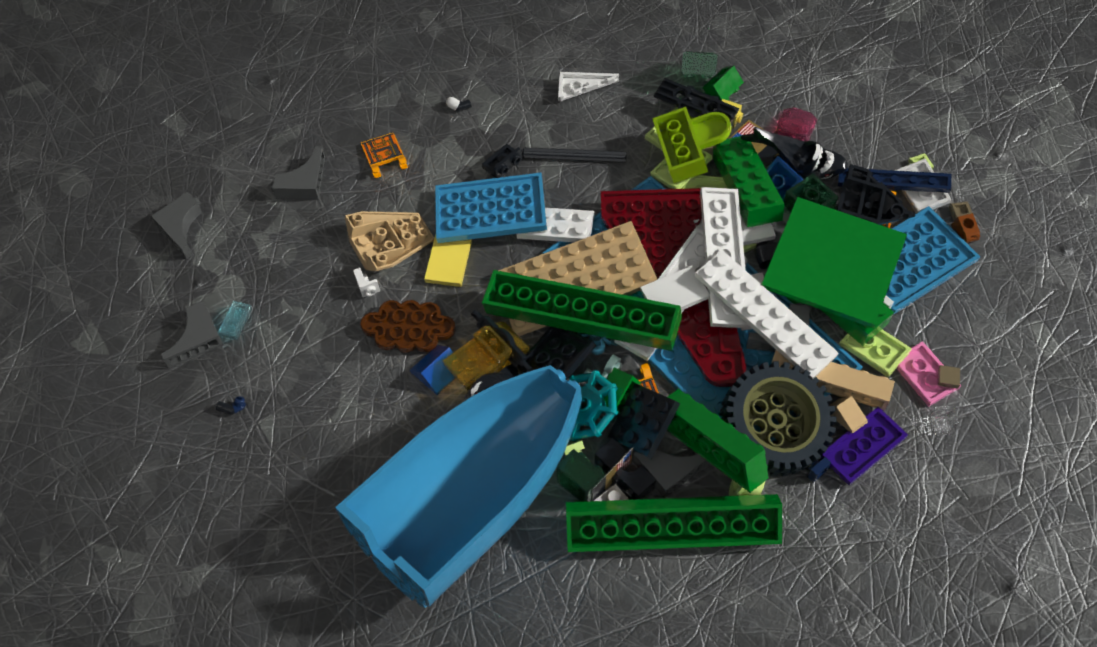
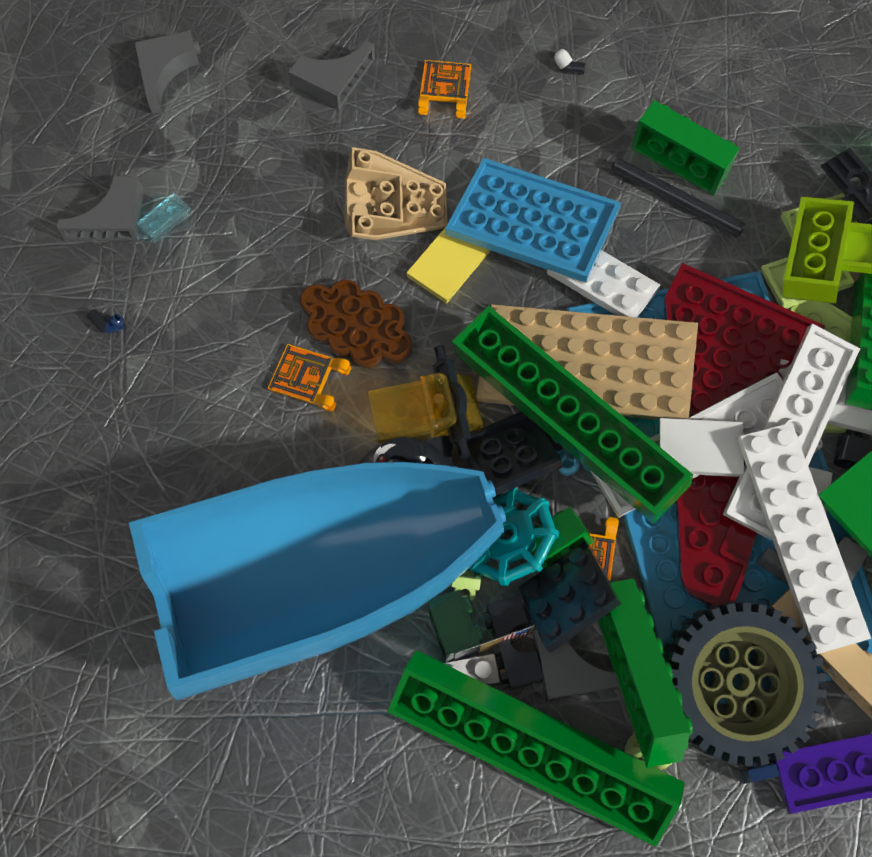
camera: 25 degrees right, 10 degrees up
white bracket [353,268,380,297] -> none
blue slope [410,345,465,395] -> none
black bracket [482,144,522,178] -> none
white wing [558,72,619,101] -> none
light aqua plate [584,354,622,384] -> none
tan slope [829,396,868,433] -> none
none -> flag [267,344,351,412]
none -> green brick [631,100,740,196]

